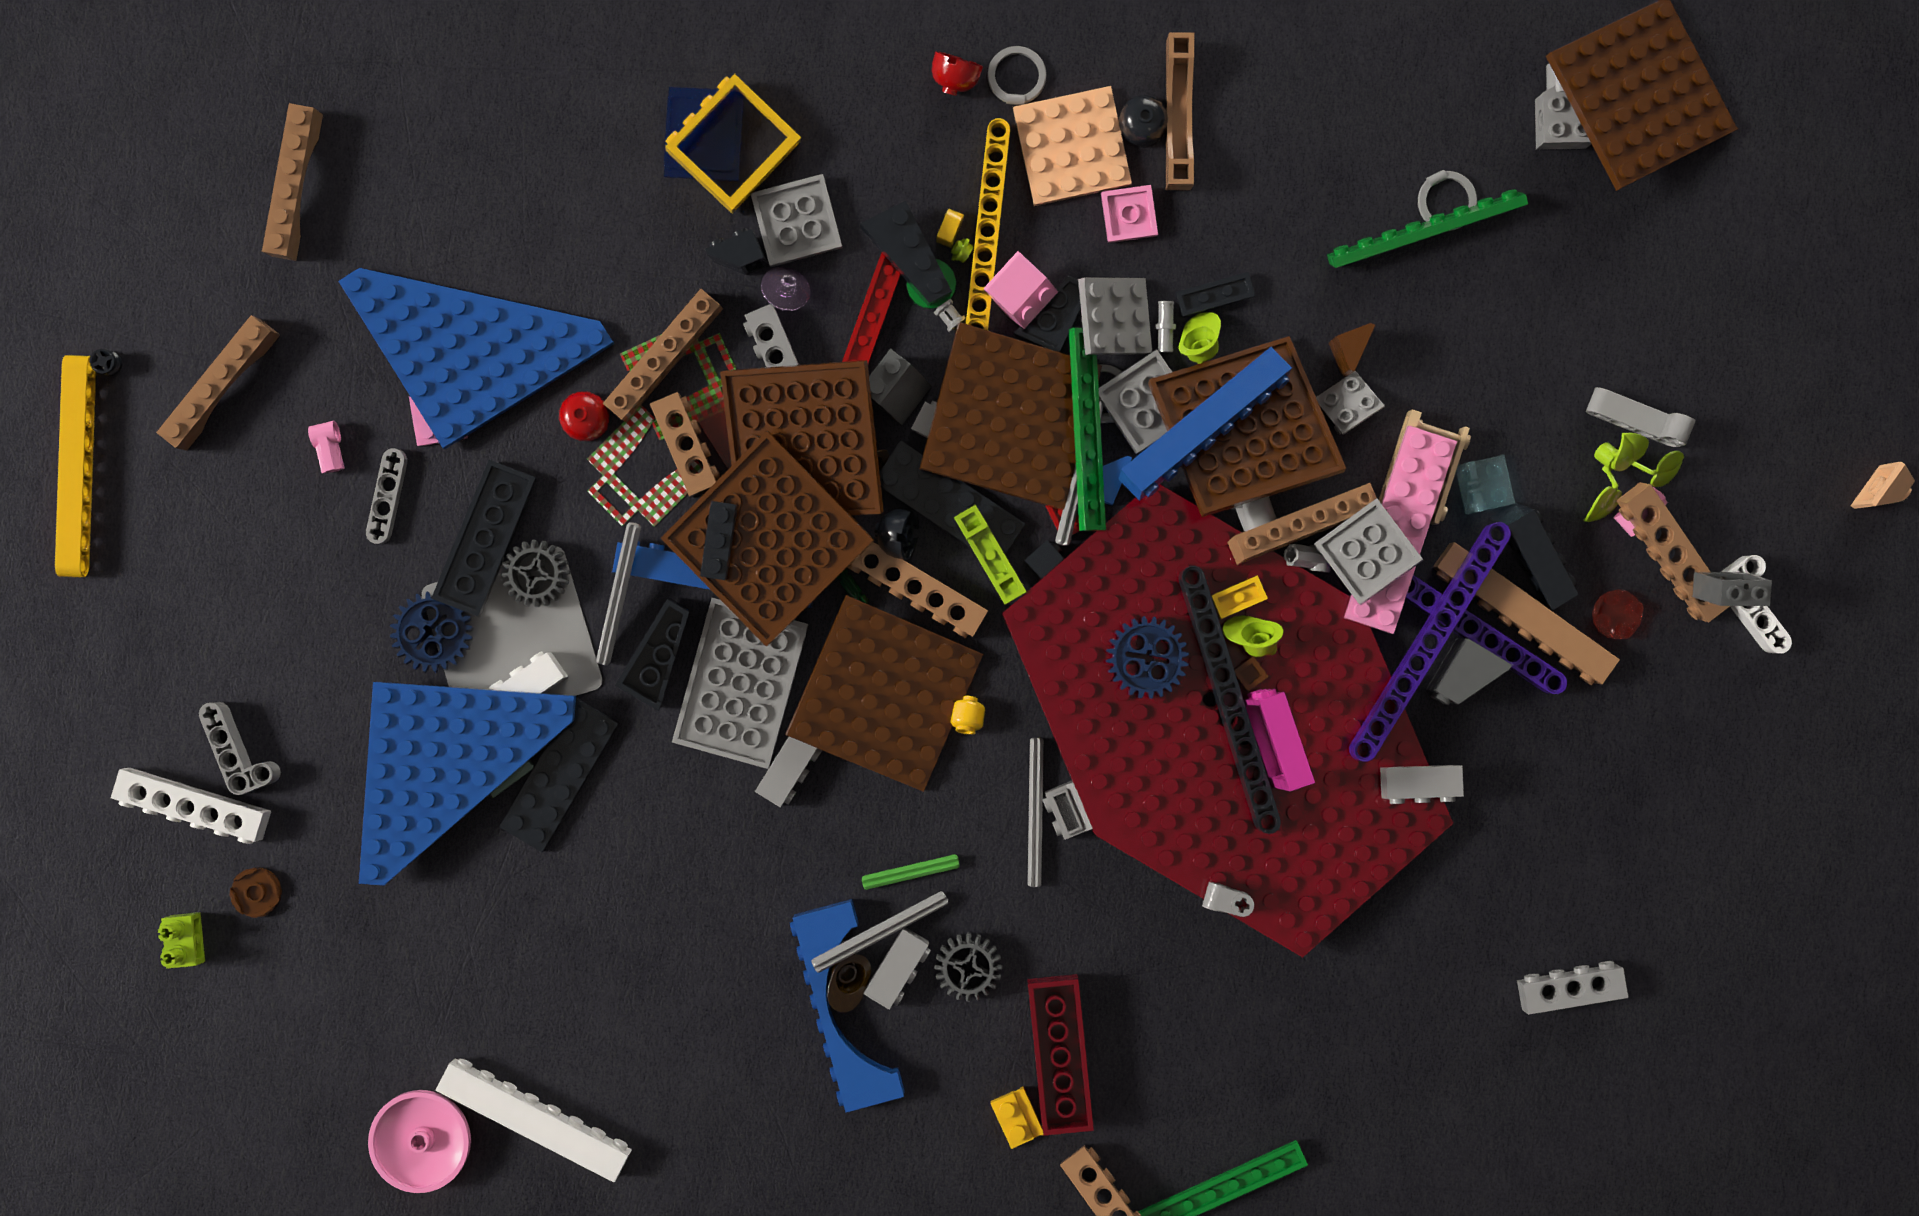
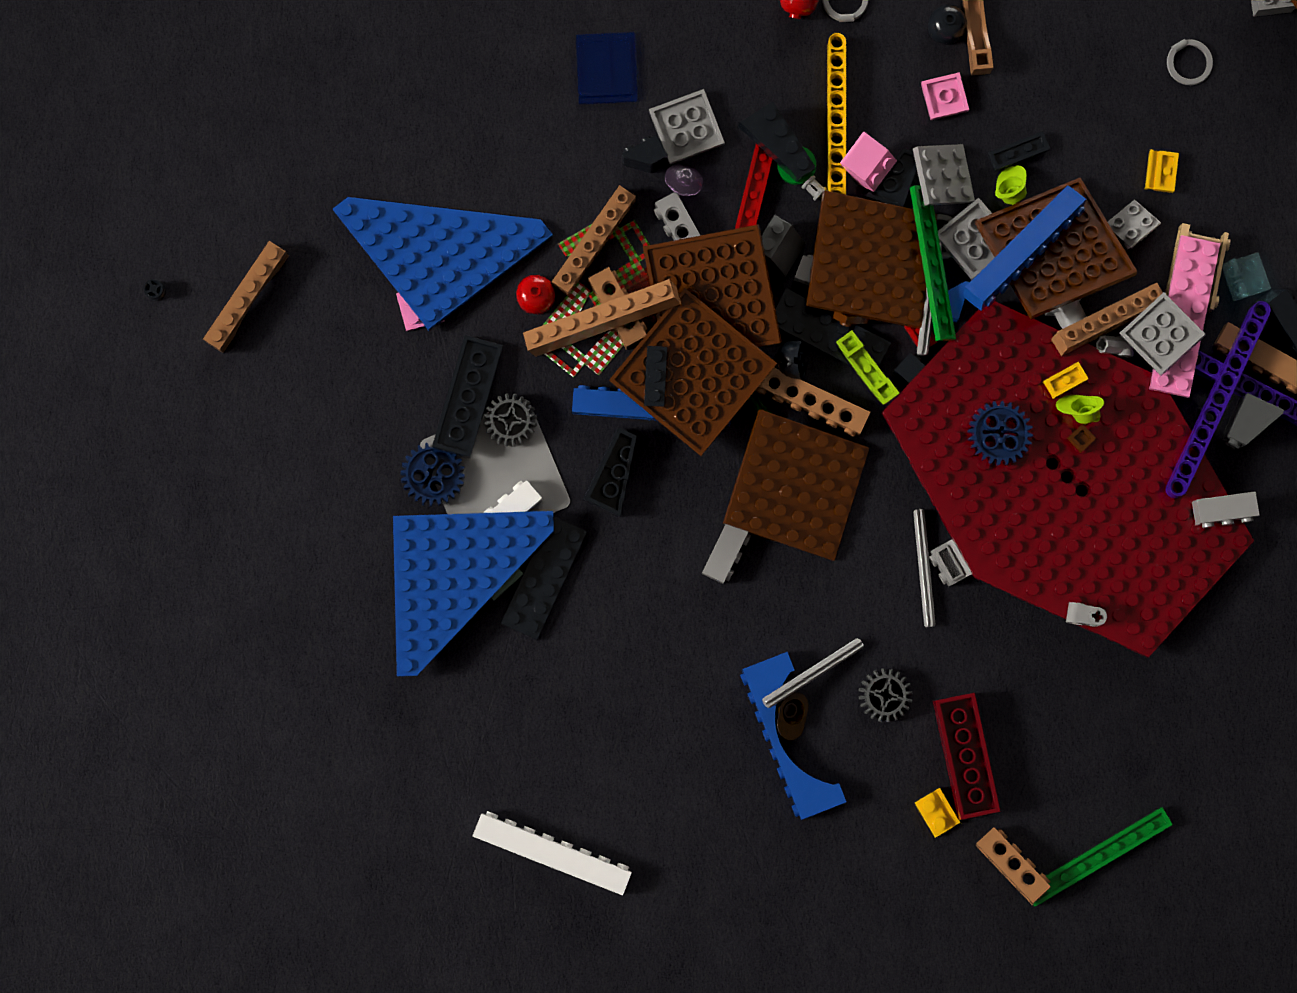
camera: 10 degrees left, 5 degrees down
yellow beam [55,355,96,578] -> none
white brick [111,768,271,844] -> none
lime brick [158,912,205,969] -> none
light grey beam [199,702,281,795] -> none
reddish brown tile [230,867,282,918] -> none
medium nougat arch [262,103,323,261] -> none
bright pink piece [308,421,345,473] -> none
light grey beam [366,448,408,544] -> none
bright pink dish [368,1090,471,1193] -> none
light grey axle [596,522,641,665] -> none
yellow window [665,74,801,214] -> none
light grey plate [672,598,809,769] -> none
bright green axle [862,854,960,890] -> none
light grey brick [864,927,930,1010] -> none
yellow piece [936,209,964,248] -> none
lime plate [951,238,973,263] -> none
yellow head [951,696,985,734] -> none
light nougat plate [1013,86,1132,206] -> none
light grey pin [1156,301,1176,352] -> none
black beam [1178,566,1281,834] -> none
dark pink window [1244,689,1315,791] -> none
green plate [1327,190,1528,268] -> none
reddish brown slope [1329,323,1375,377] -> none
none -> medium nougat brick [523,279,681,357]
none -> reddish brown plate [833,312,869,327]
none -> yellow plate [1145,149,1179,193]

